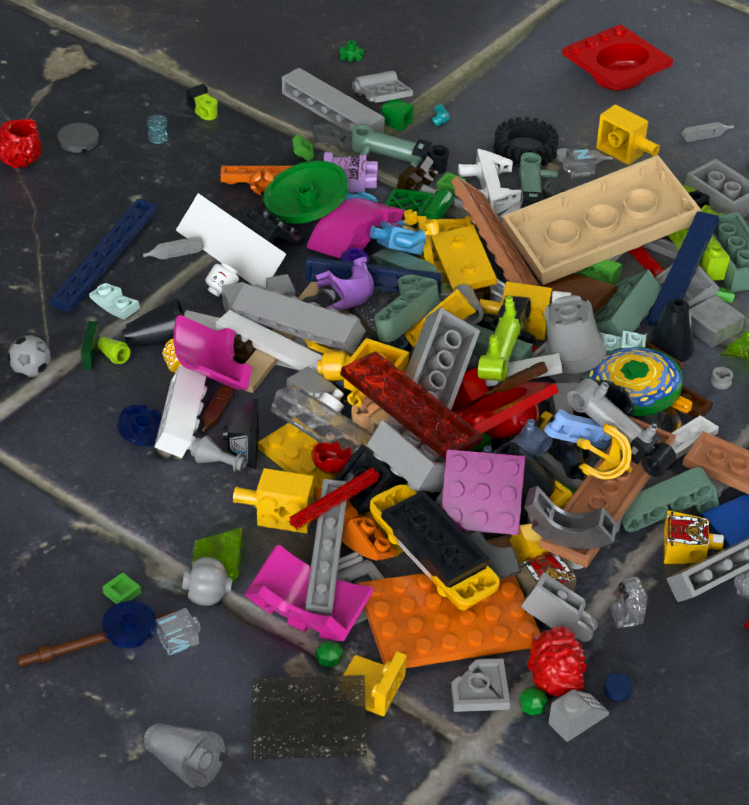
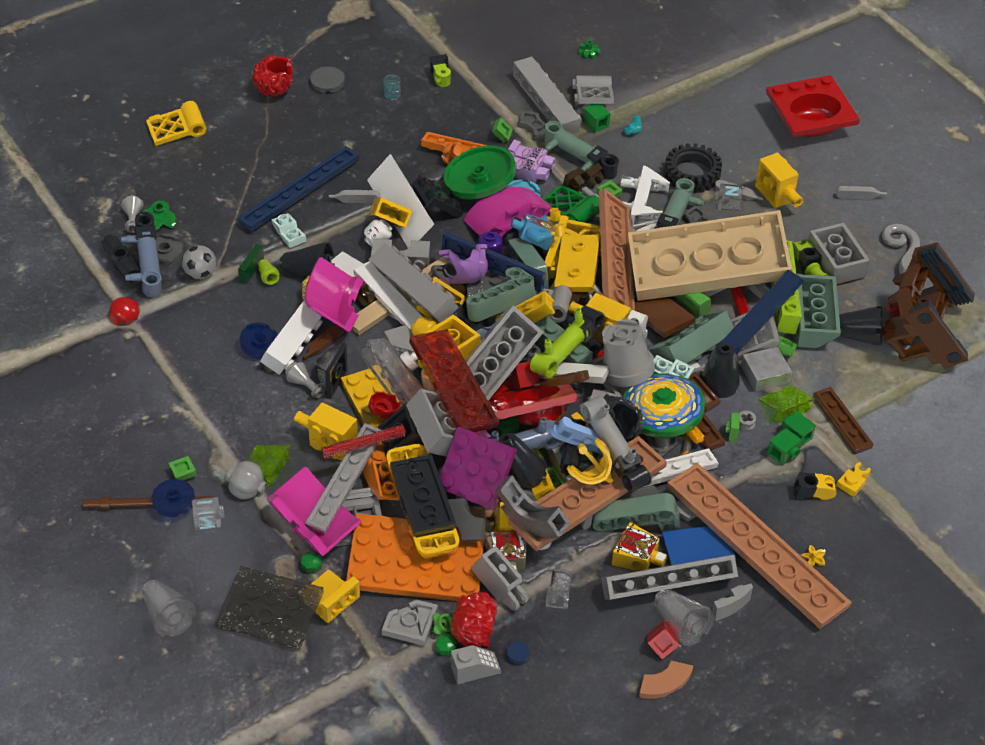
camera: 20 degrees right, 5 degrees up
none -> yellow torso [368,197,412,228]
none -> bright green plate [432,613,452,635]
none -> bright green plate [725,412,740,442]

